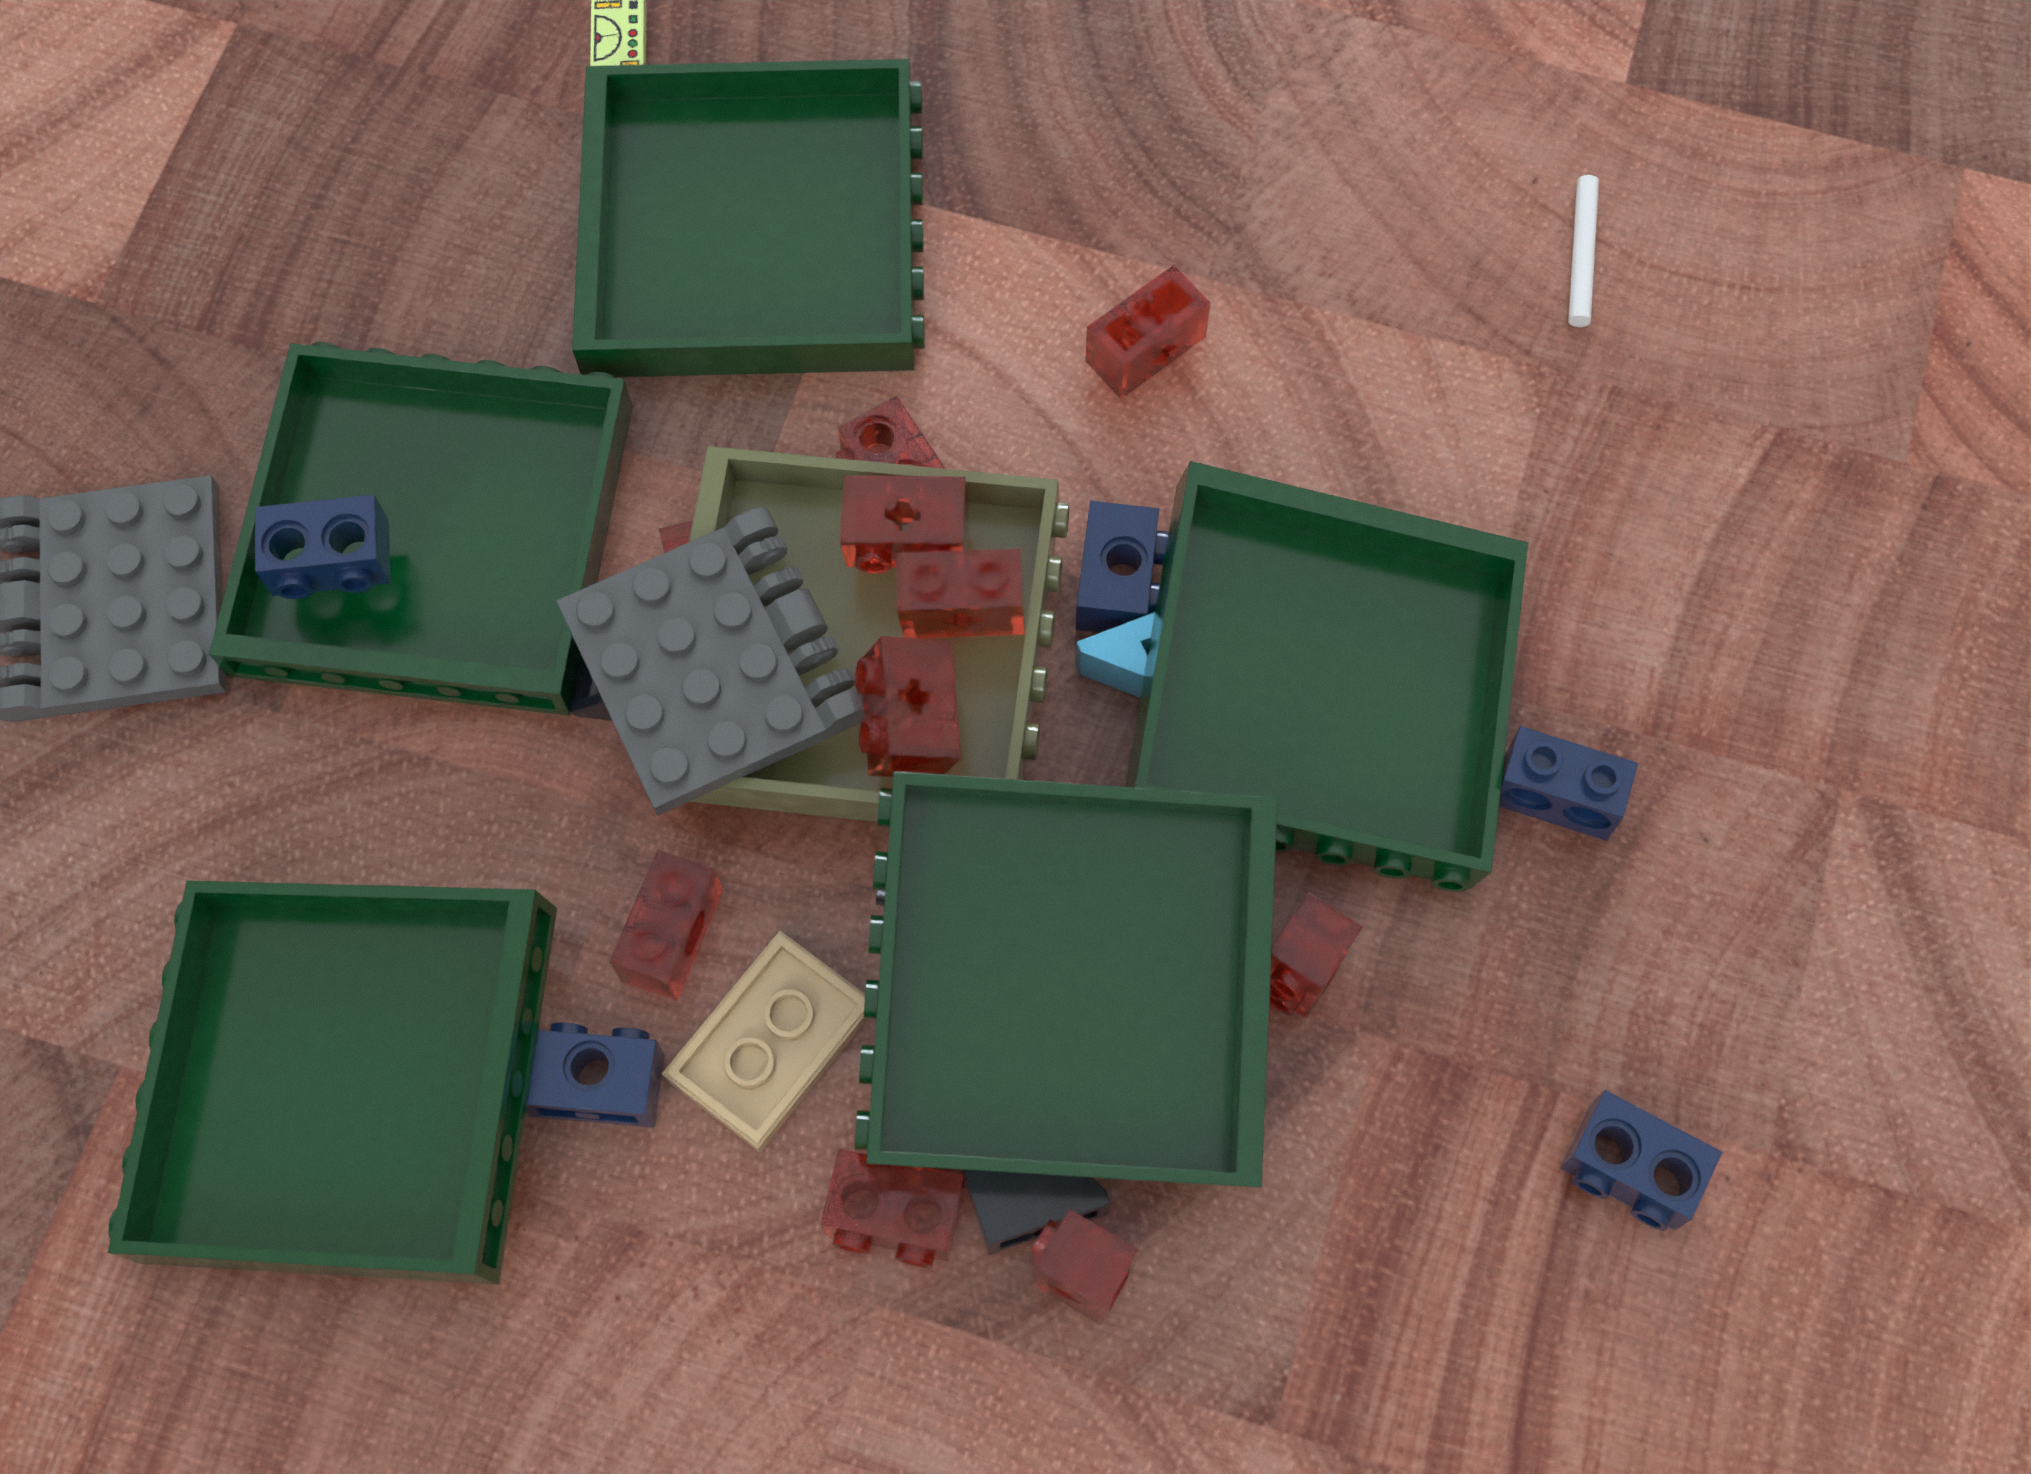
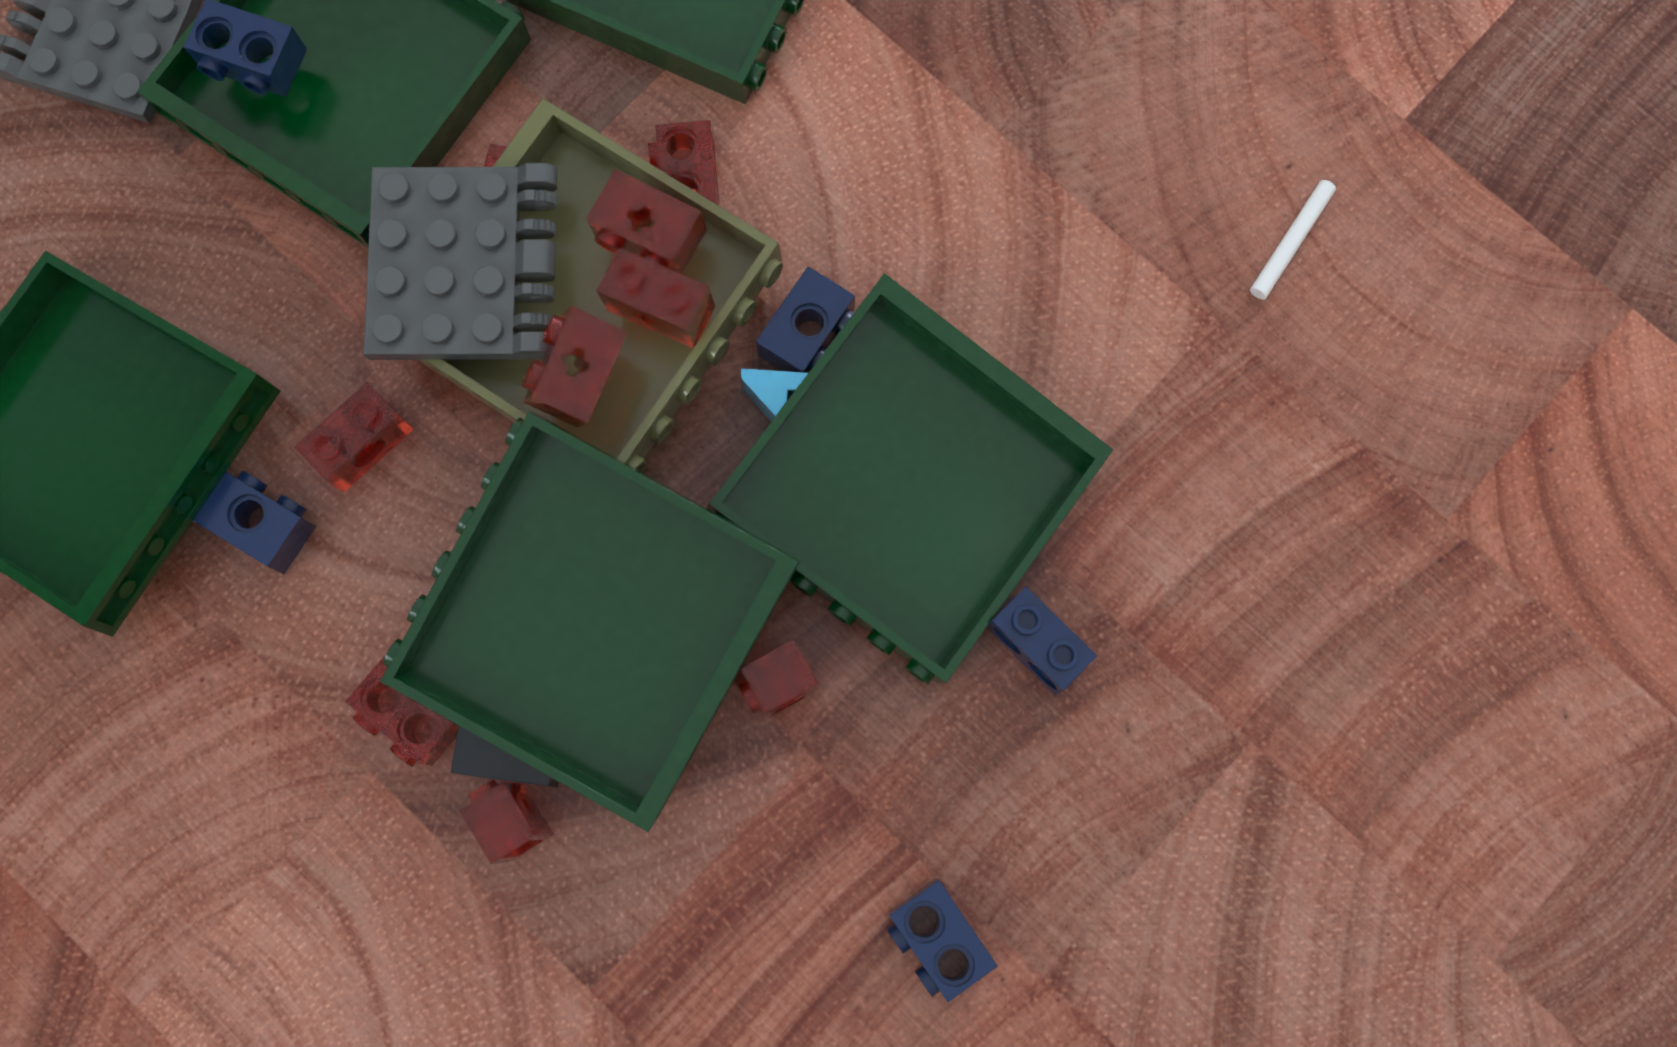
camera: 25 degrees right, 10 degrees up
tan tile [662,931,868,1153] -> none
clear red brick [1085,265,1211,399] -> none

